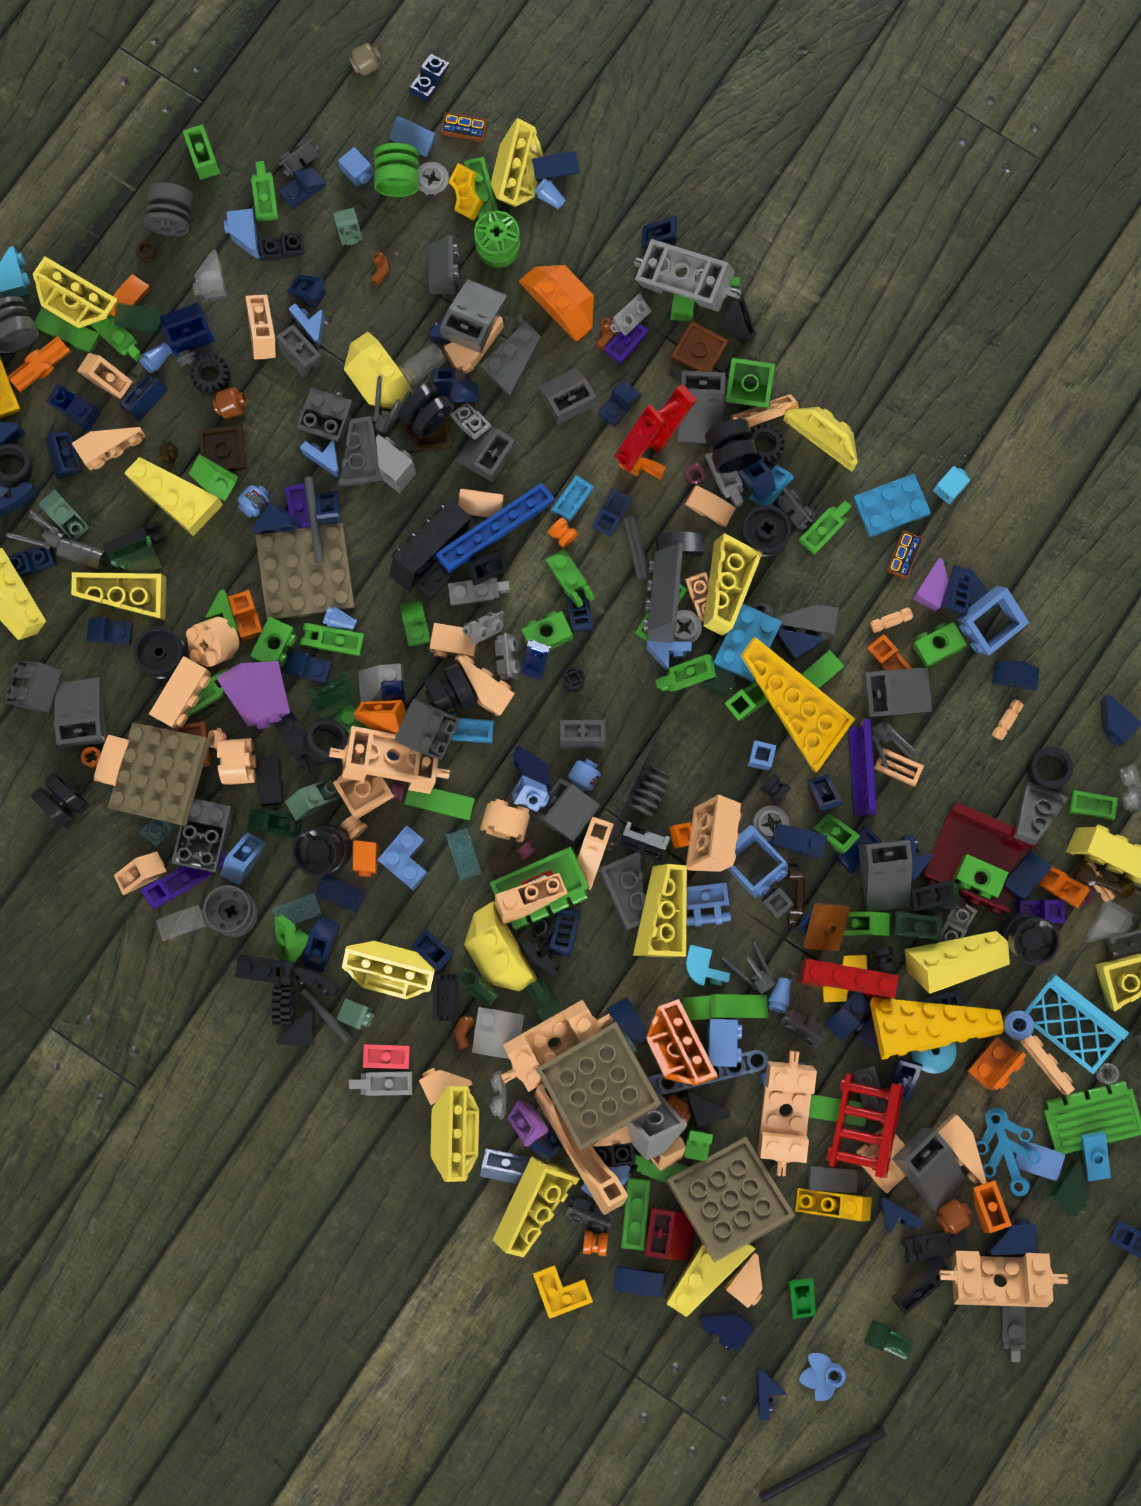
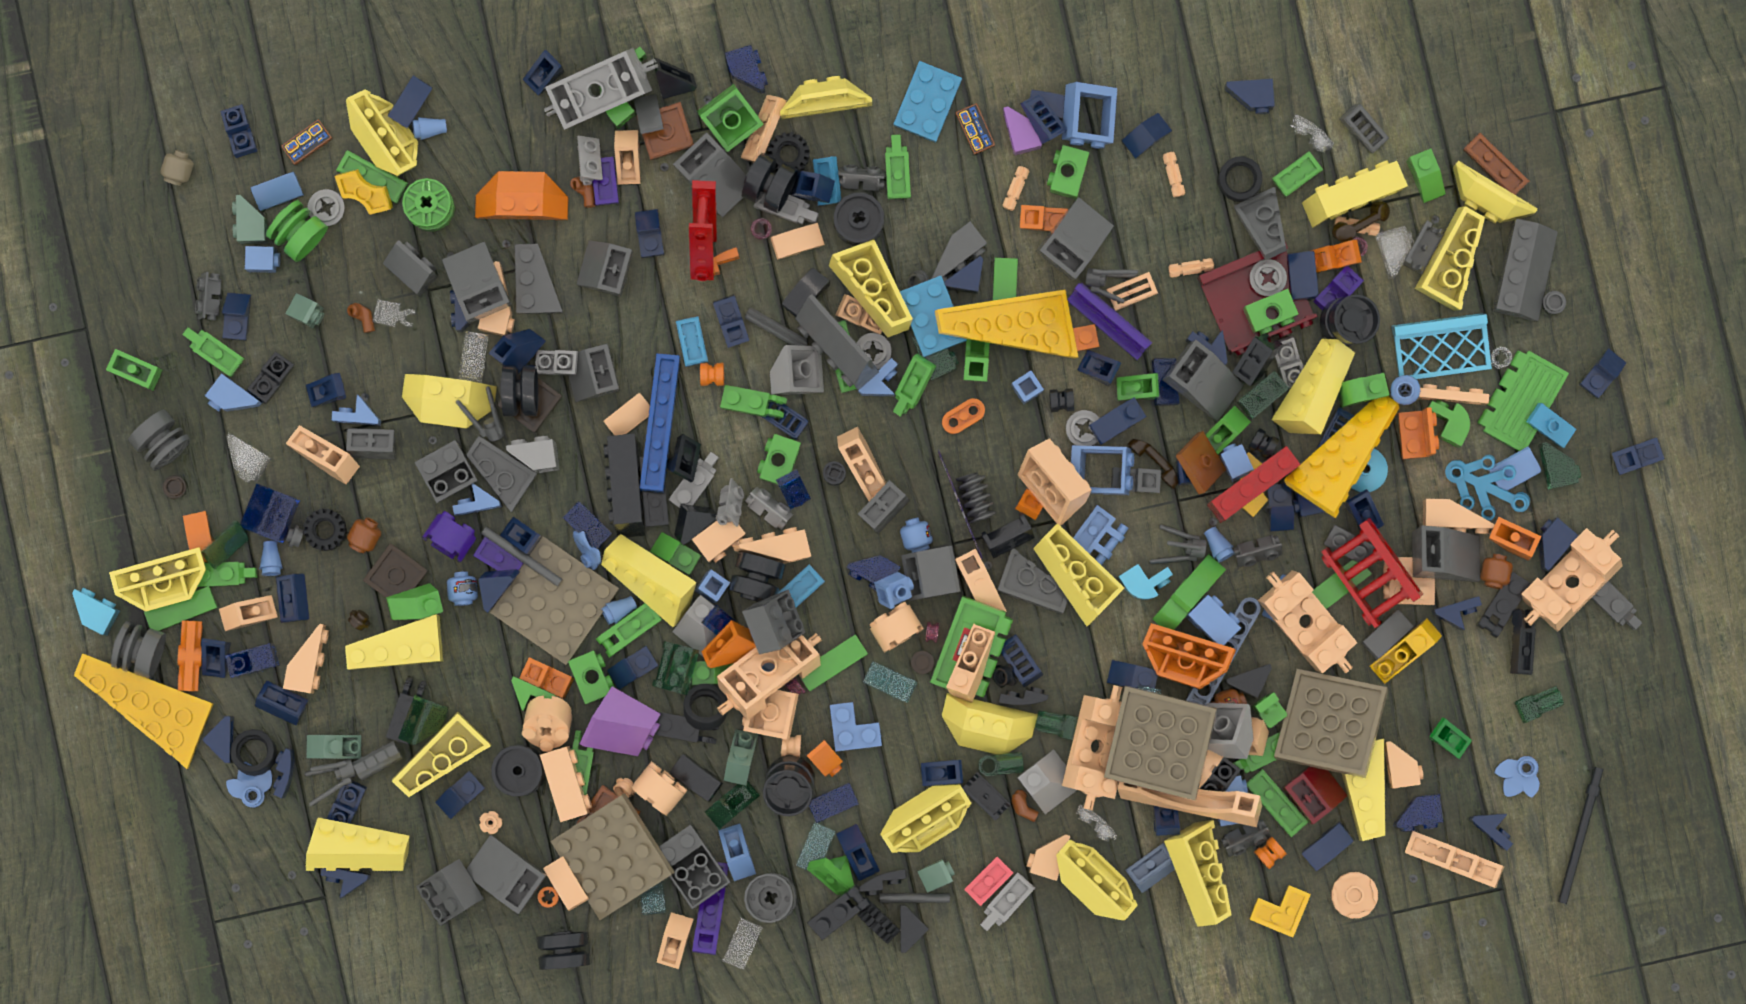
camera: 45 degrees left, 5 degrees up
medium lavender slope [507,1100,549,1146] -> none
medium azure brick [933,466,970,505] -> none
none -> dark blue slope [201,638,231,678]
none -> sand green slope [232,195,268,244]
none -> clear plate [372,299,416,327]
none -> dark purple brick [422,511,476,563]
none -> light nougat plate [479,811,502,834]
none -> clear blue plate [563,501,613,549]
none -> medium blue plate [573,531,601,570]
none -> light yellow wedge [601,534,696,627]
none -> light nougat slope [614,130,641,185]
none -> dark grey slope [634,94,664,134]
none -> black slope [674,504,717,546]
none -> medium blue brick [694,570,730,604]
none -> clear blue slope [725,45,768,93]
none -> light grey slope [770,345,824,395]
none -> light nougat slope [837,427,886,501]
none -> orange plate [942,398,985,434]
none -> orange plate [1073,324,1099,352]
none -> light nougat axle [1168,258,1214,277]
none -> medium blue brick [1221,443,1254,482]
none -> light grey gear [1249,259,1287,296]
none -> light nougat tile [1331,872,1378,918]
none -> bright green brick [1338,373,1389,408]
none -> light nougat slope [1405,831,1504,888]
none -> bright green brick [1427,400,1470,448]

